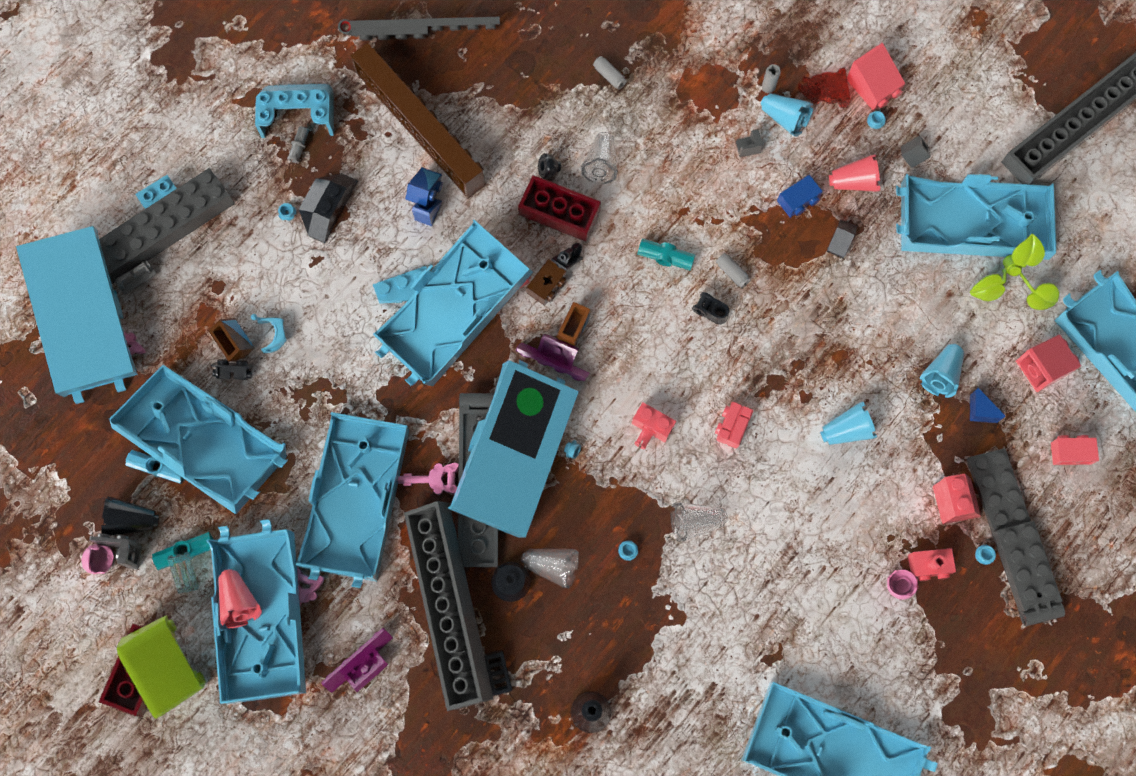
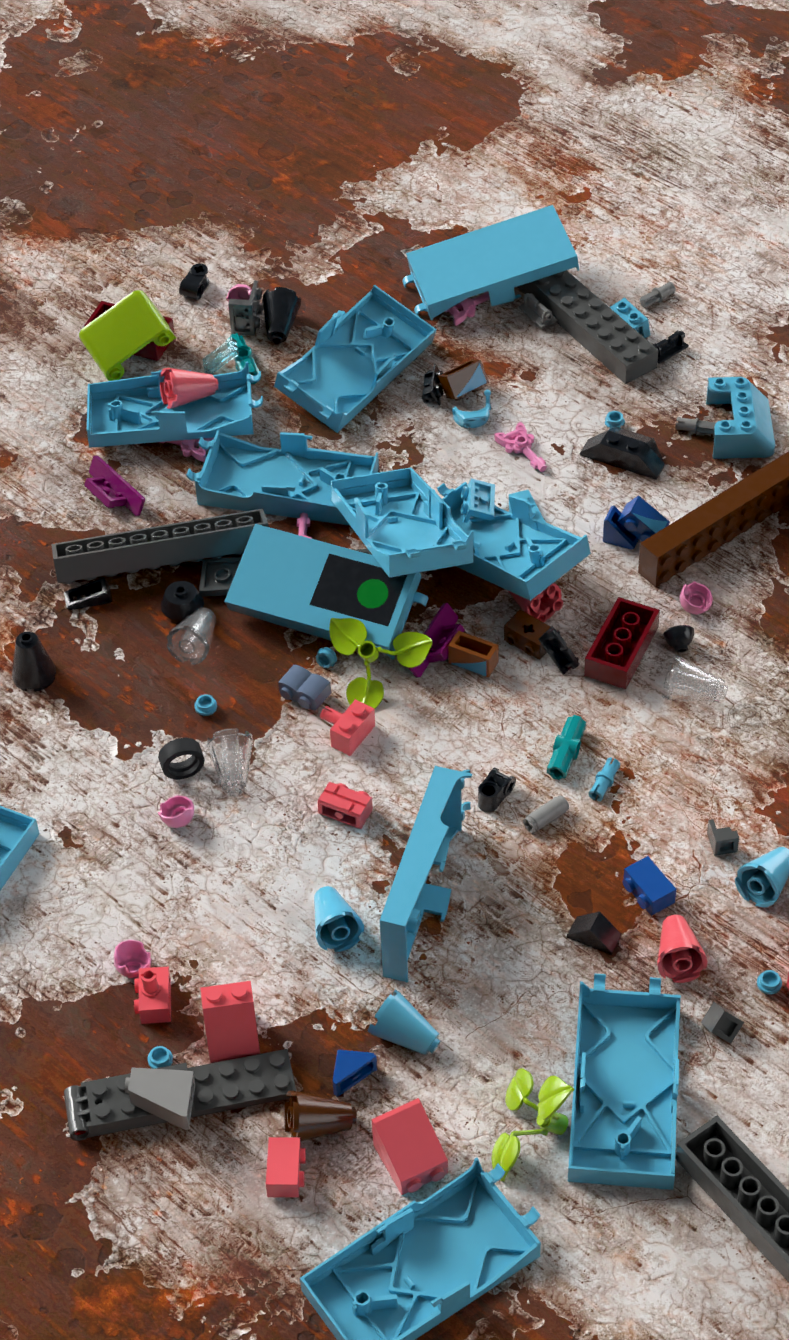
camera: 95 degrees right, 25 degrees down
none -> light grey slope [125,1068,196,1130]
none -> black tyre [158,737,205,780]
none -> bright pink hair [158,795,194,828]
none -> black piece [179,263,209,300]
none -> sand blue brick [278,665,332,710]
none -> reddish brown cone [284,1091,357,1142]
none -> lime plant [329,618,433,710]
none -> medium azure piece [331,468,474,578]
none -> medium azure piece [380,766,472,982]
none -> medium azure bracket [460,478,495,523]
none -> bright pink piece [494,422,547,472]
none -> medium azure pin [589,757,621,801]
none -> light grey axle [639,282,676,307]
none -> black hinge [653,330,689,364]
none -> bright pink hair [679,581,713,614]

